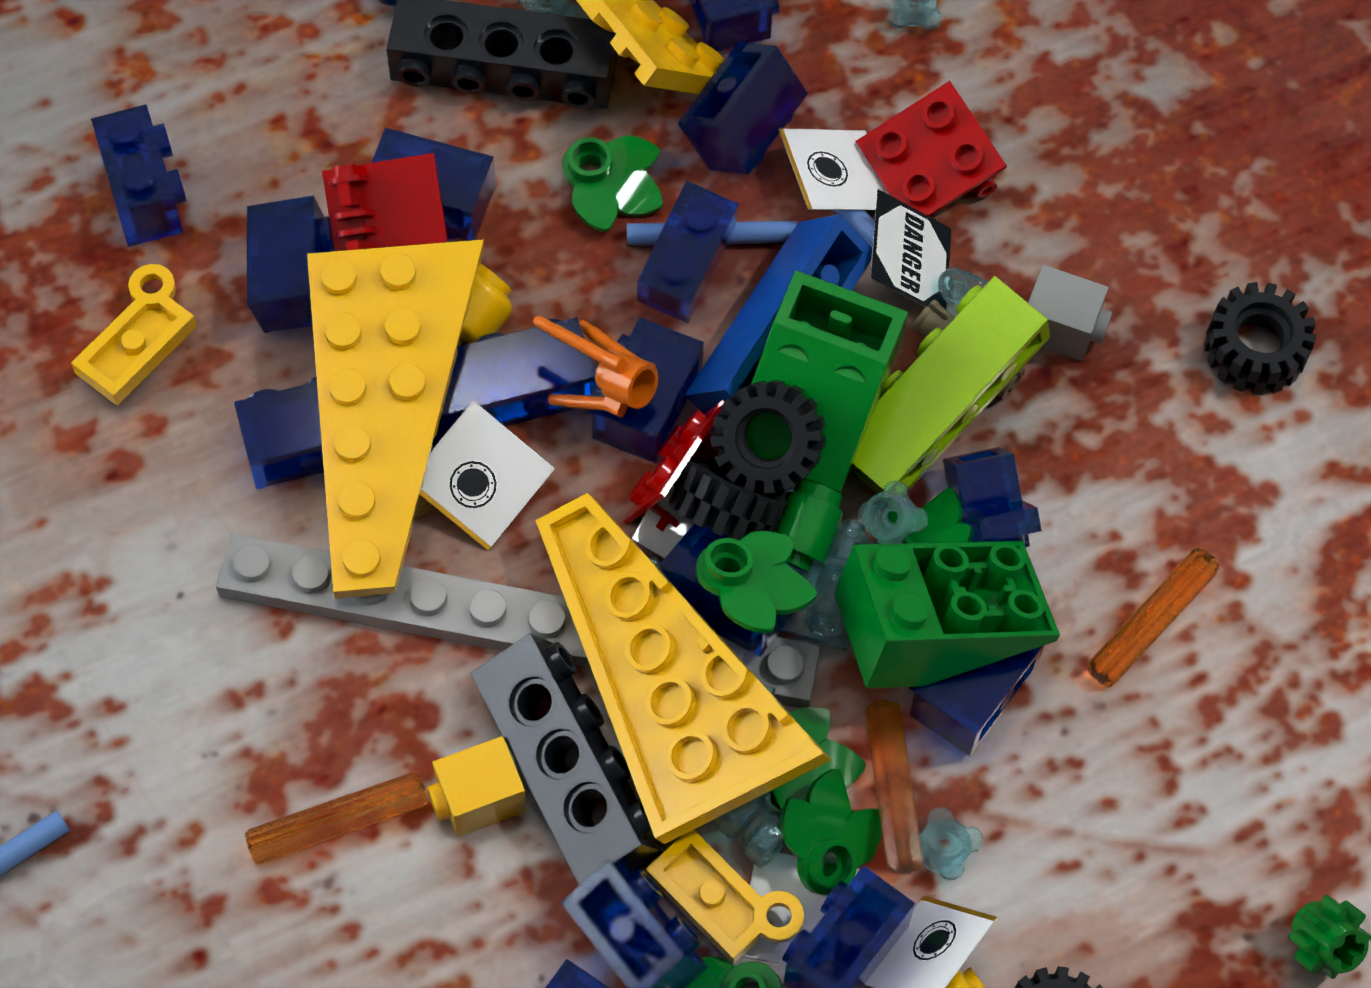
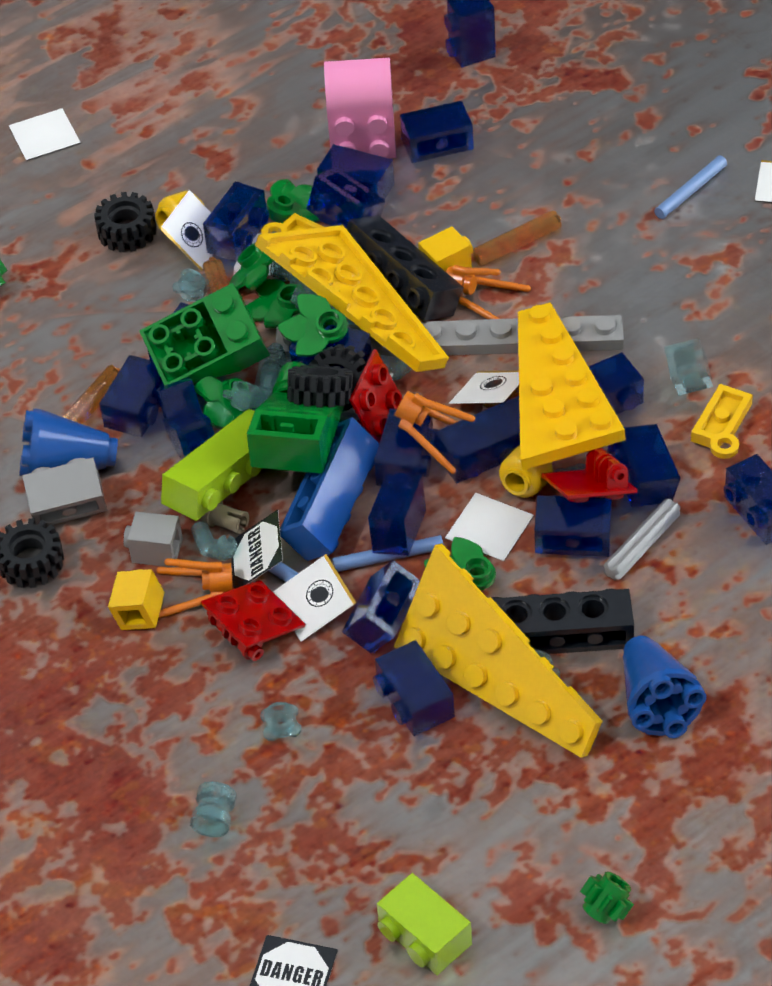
camera: 175 degrees right, 15 degrees down
none -> blue cone [19,408,118,476]
none -> light grey brick [22,458,108,526]
none -> clear blue brick [99,355,173,437]
none -> yellow brick [108,569,165,630]
none -> orange plant [157,558,233,619]
none -> white sticker [445,493,534,561]
none -> orange plant [446,265,531,319]
none -> light grey axle [604,499,681,581]
none -> clear light blue brick [664,338,713,396]

